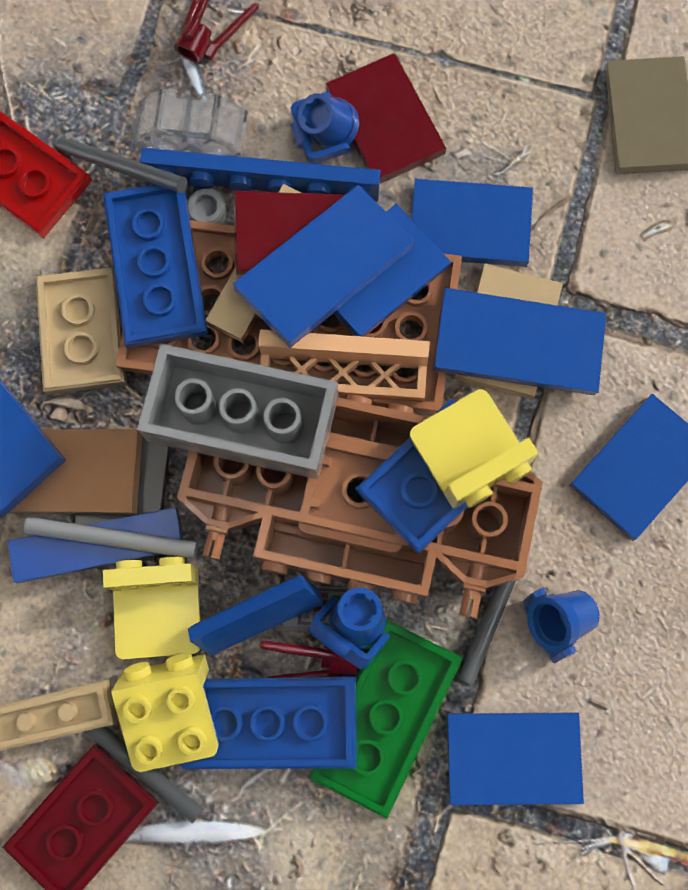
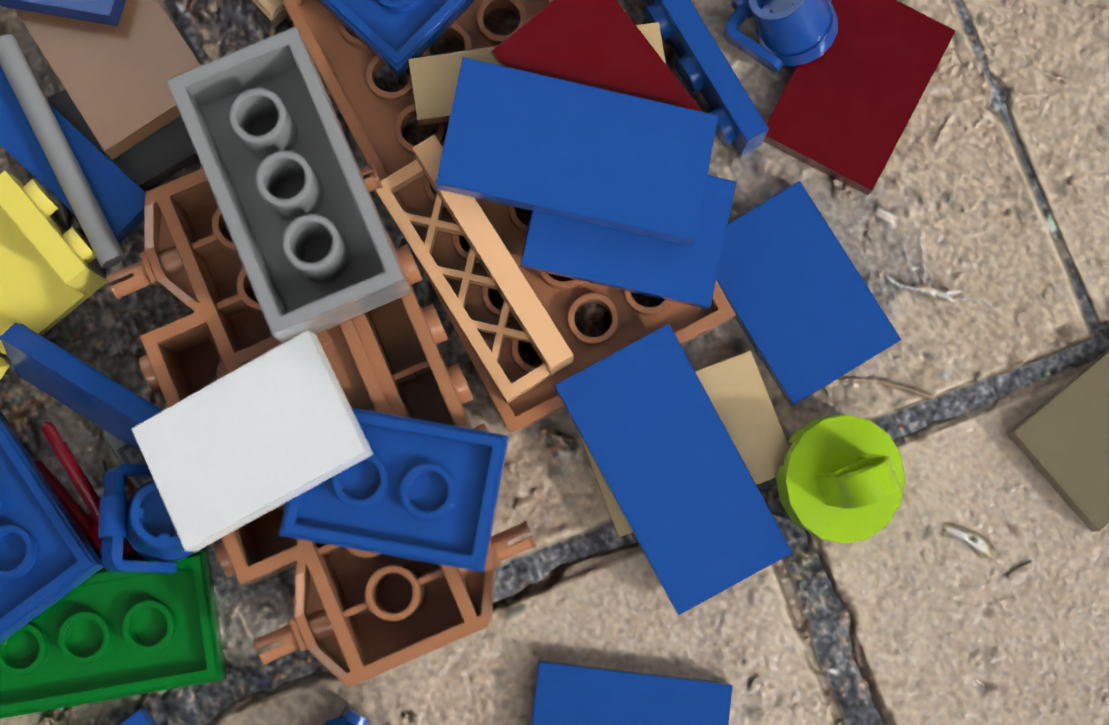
camera: 50 degrees right, 5 degrees up
light yellow bracket [410,389,539,509] -> none
dark grey bar [457,581,516,686] -> none
none -> white tile [132,330,373,552]
none -> lime tile [776,414,906,544]

